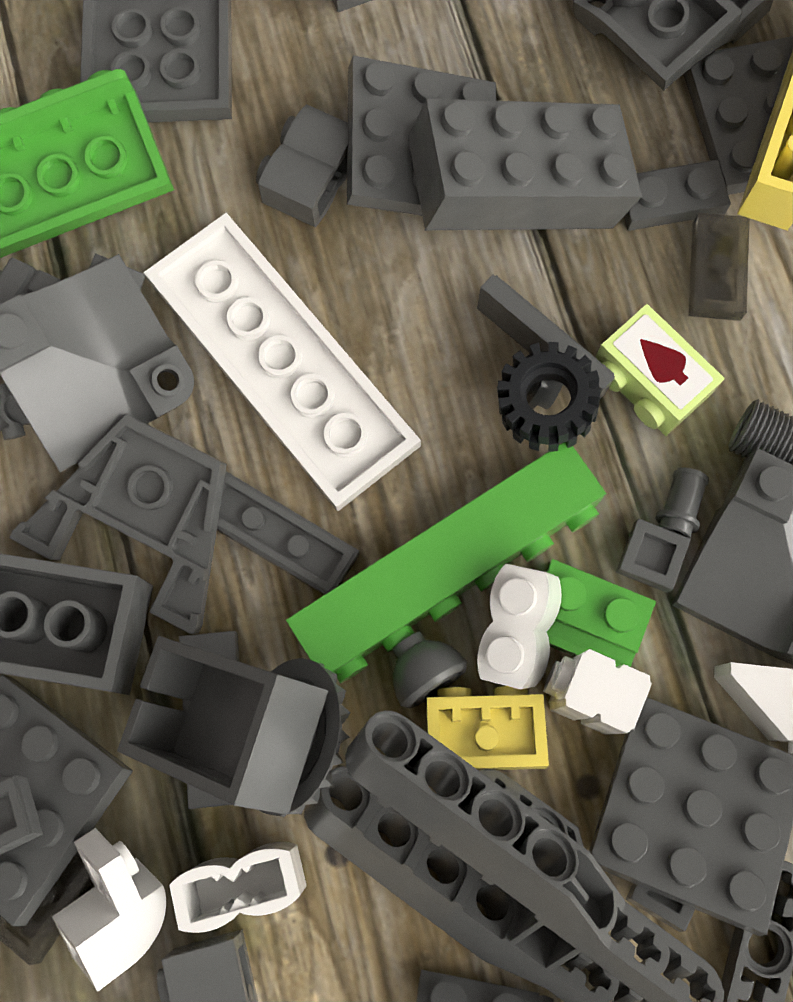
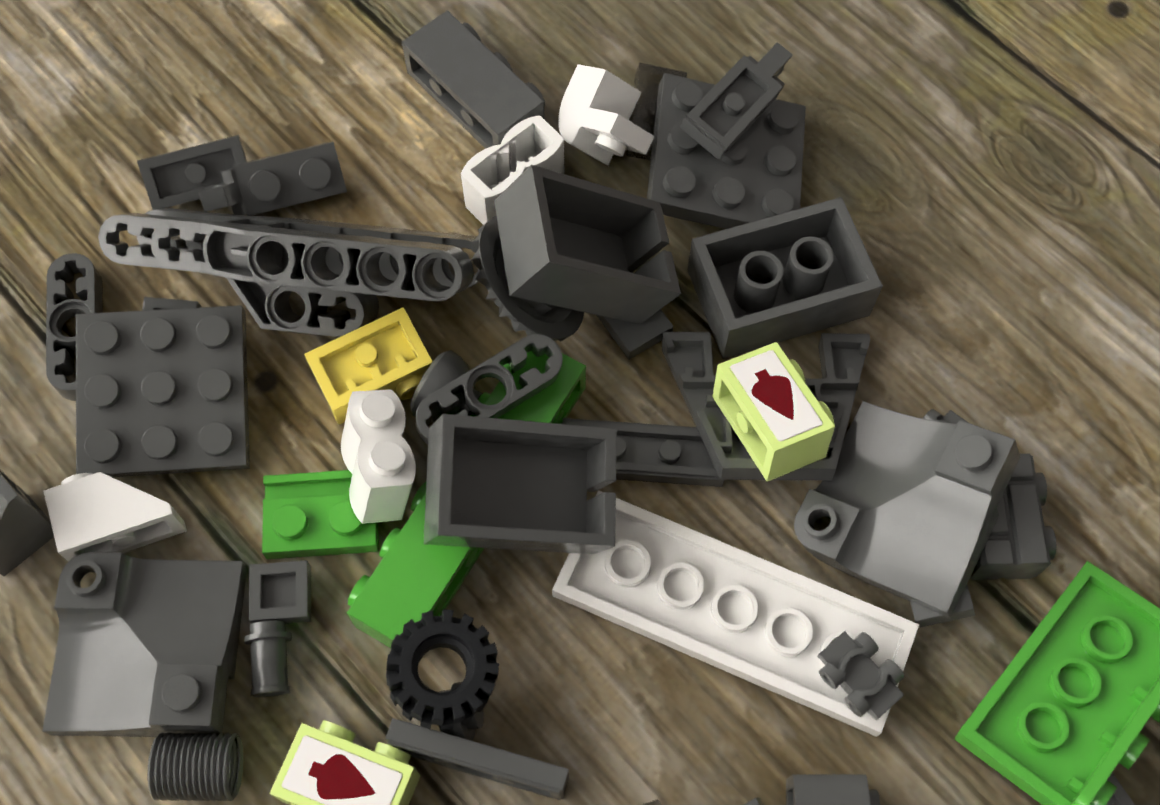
camera: 150 degrees right, 10 degrees down
white brick [543,649,652,735] -> none
none -> dark grey beam [416,334,562,444]
none -> dark grey piece [424,414,617,554]
none -> yellowish green brick [712,342,835,482]
none -> dark grey piece [817,631,905,721]

